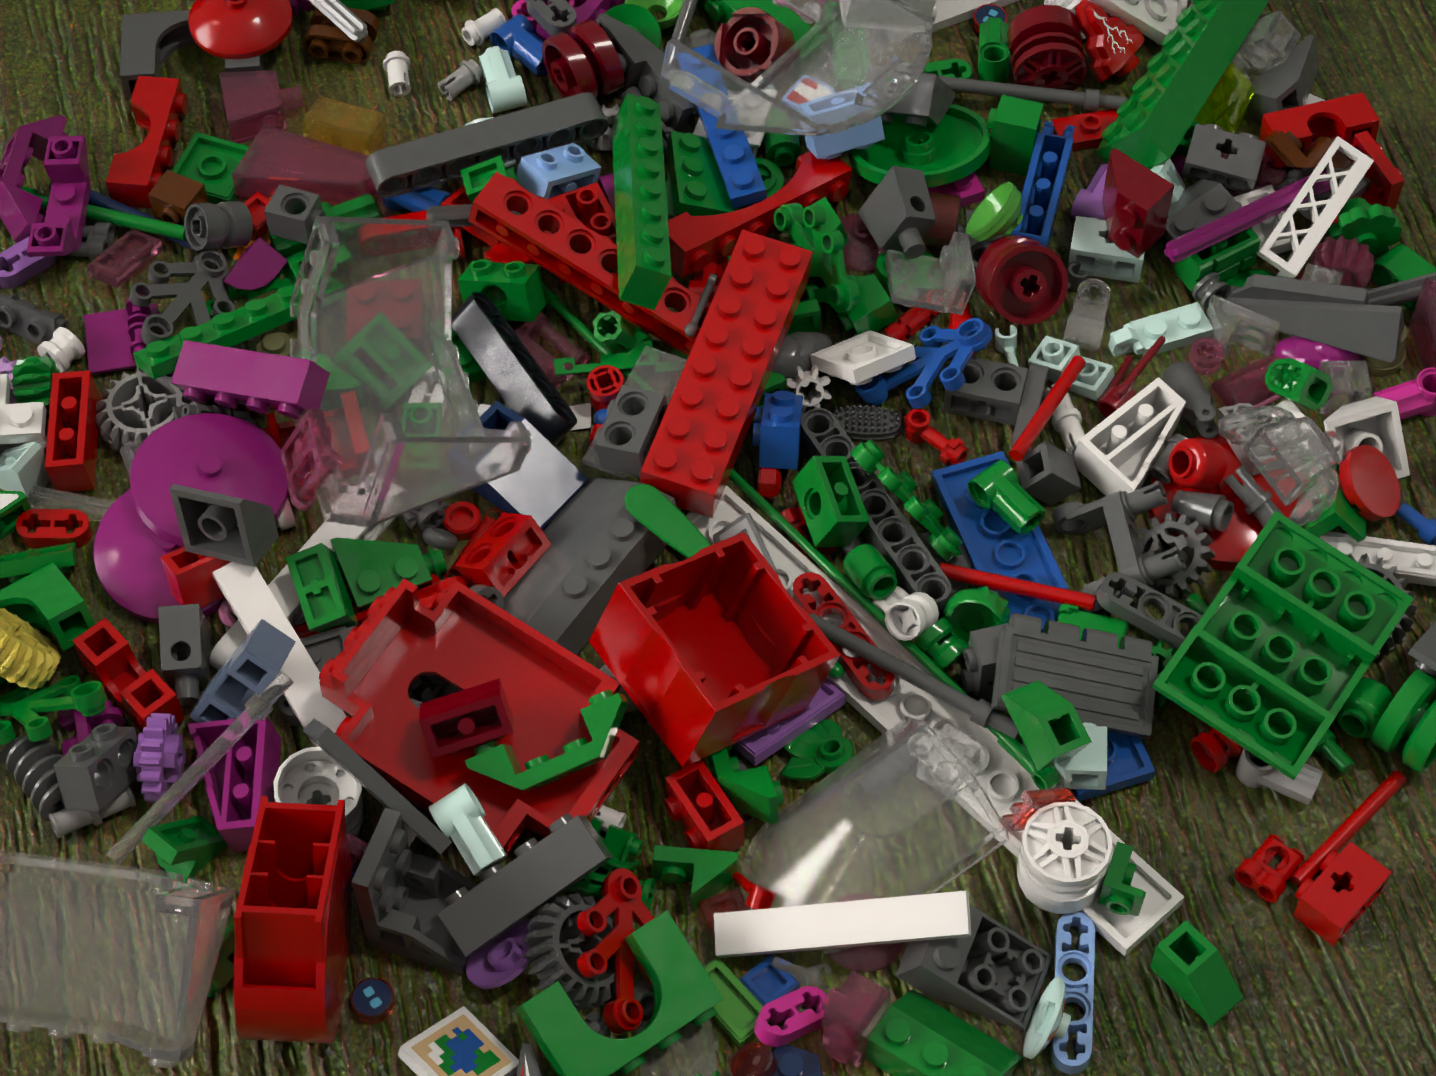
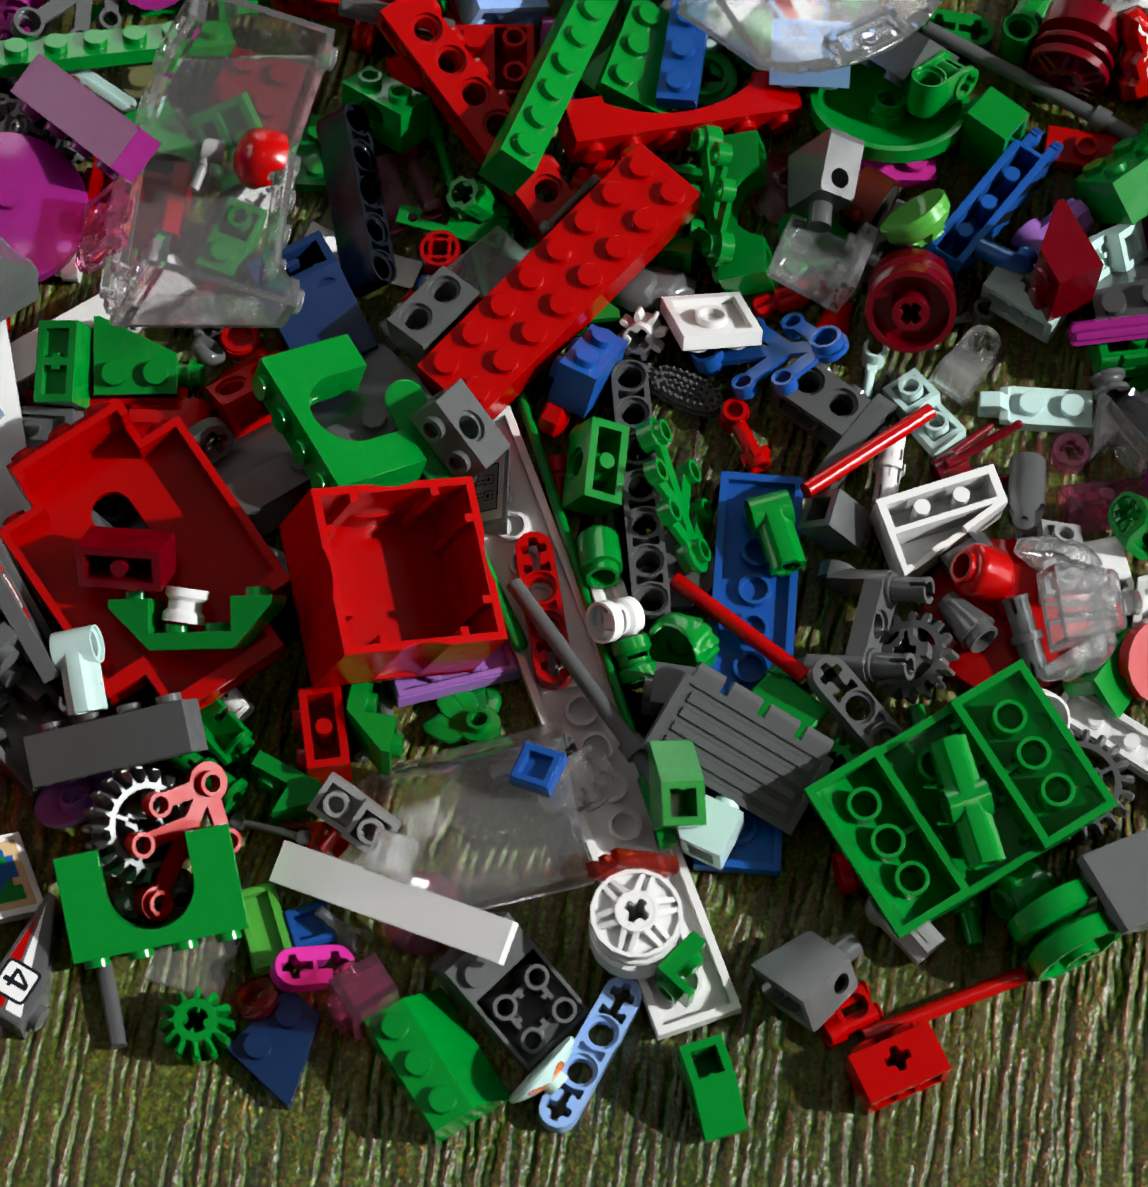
camera: 20 degrees right, 10 degrees up
none -> white wheel [161,585,209,626]
none -> light grey hand [189,138,225,193]
none -> dark grey hinge [230,812,312,846]
none -> red hair [233,127,289,190]
none -> green arch [252,334,427,489]
none -> light grey slope [307,771,402,861]
none -> clear panel [363,827,429,889]
none -> dark grey brick [409,378,511,478]
none -> blue tile [508,741,568,798]
none -> dark grey torso [750,931,863,1033]
none -> green piece [906,50,979,119]
none -> green piece [928,734,1006,871]
none -> blue arm [975,238,1038,275]

